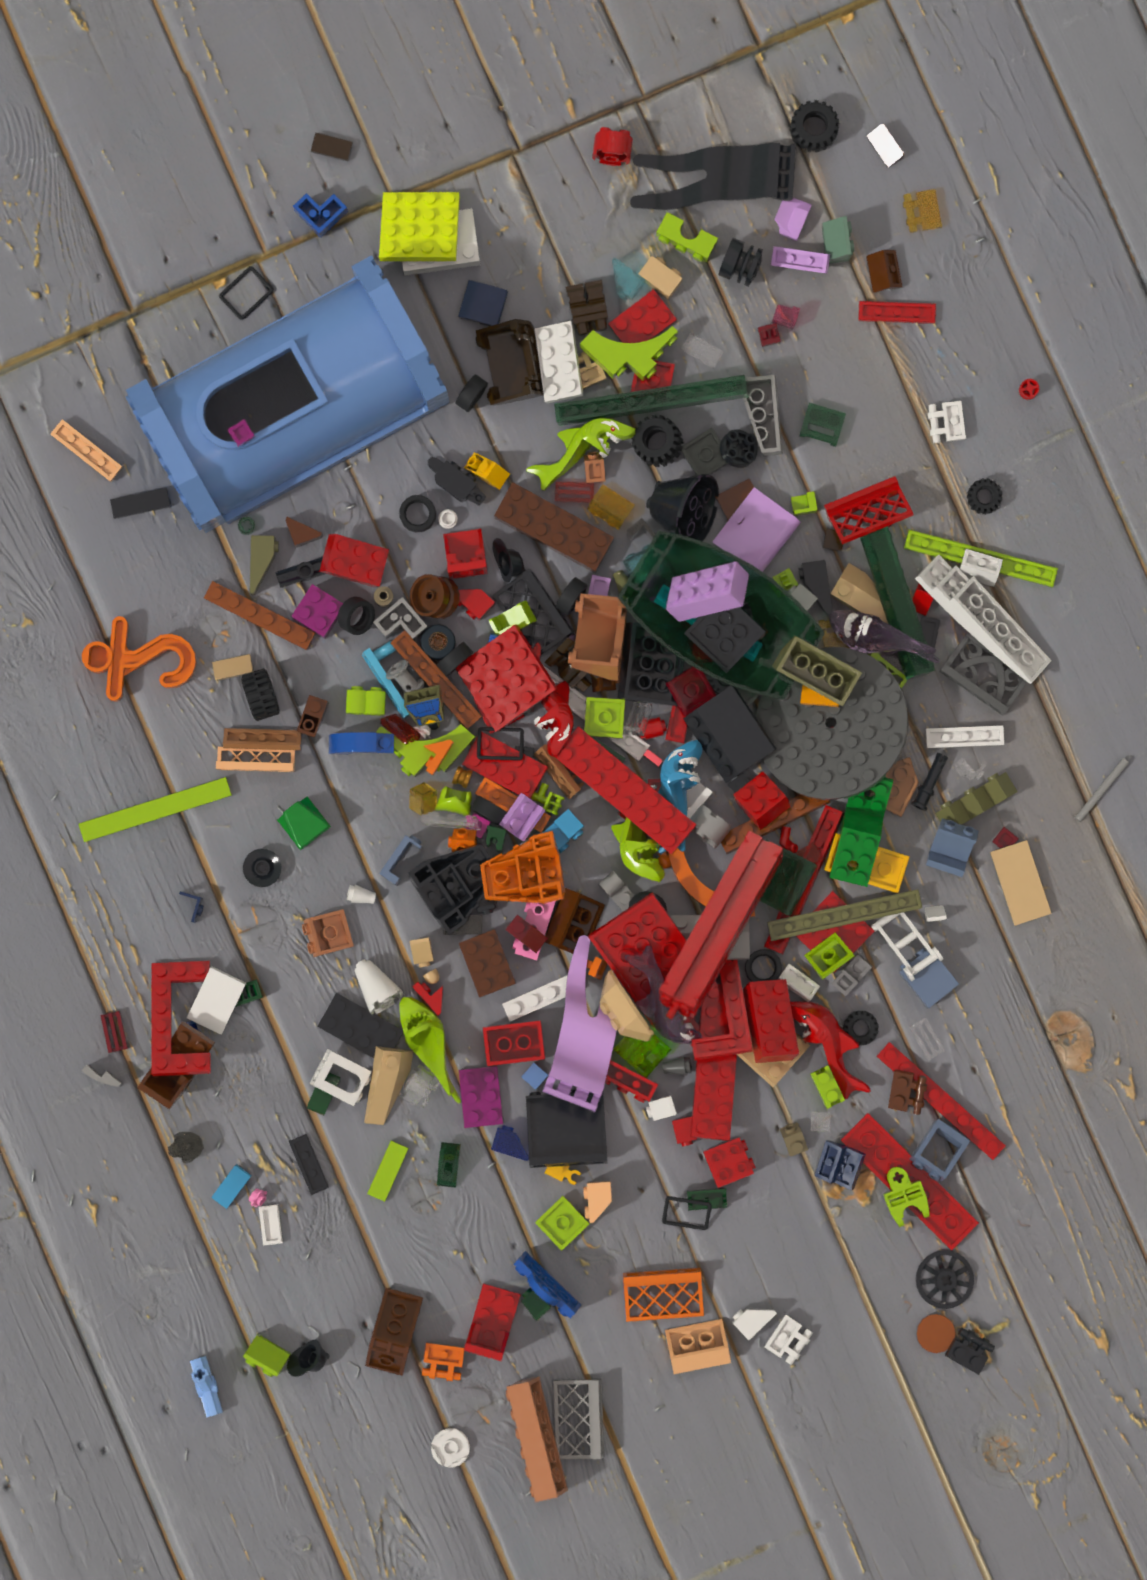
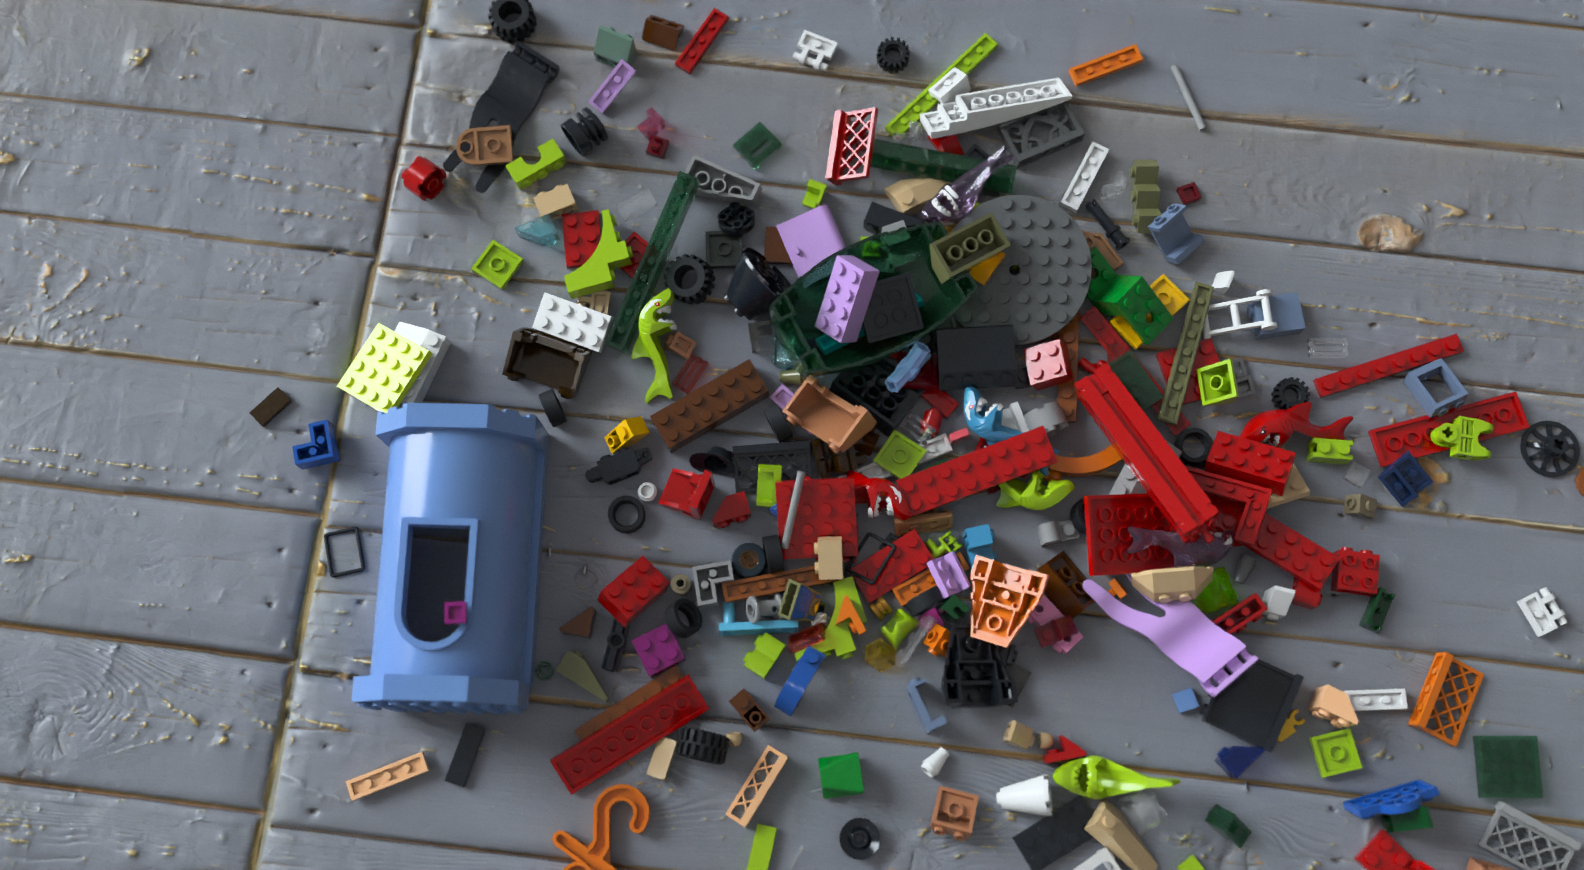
camera: 60 degrees left, 10 degrees down
medium nougat plate [223,728,302,750] -> none
reddish brown wheel [410,574,460,619] -> none
dark blue slope [458,280,508,326] -> none
reddish brown brick [459,929,516,998] -> none
magenta plate [459,1066,503,1128] -> none
red brick [482,1020,545,1066] -> none
white plate [502,975,568,1022] -> none
dark brown hips [565,280,608,335] -> none
clear yellow bracket [587,485,635,530] -> none
black piece [662,1196,712,1230] -> none
light nougat slope [665,1319,731,1374] -> none
white slope [732,1309,777,1340] -> none
lavender slope [774,198,812,241] -> none
white plate [777,964,820,1002] -> none
dark brown tile [823,528,846,552] -> none
reddish brown plate [888,1069,927,1115] -> none
tan tile [990,840,1052,926] -> none
none -> medium nougat plate [456,125,514,166]
none -> lime plate [471,240,524,290]
none -> red plate [550,674,709,795]
none -> tan hinge [726,732,742,747]
none -> light grey bar [781,471,805,549]
none -> tan brick [814,536,843,580]
none -> light blue piece [884,341,932,393]
none -> clear bracket [893,121,923,145]
none -> orange plate [1068,44,1143,87]
none -> white plate [1343,689,1408,711]
none -> clear green plate [1473,736,1543,798]

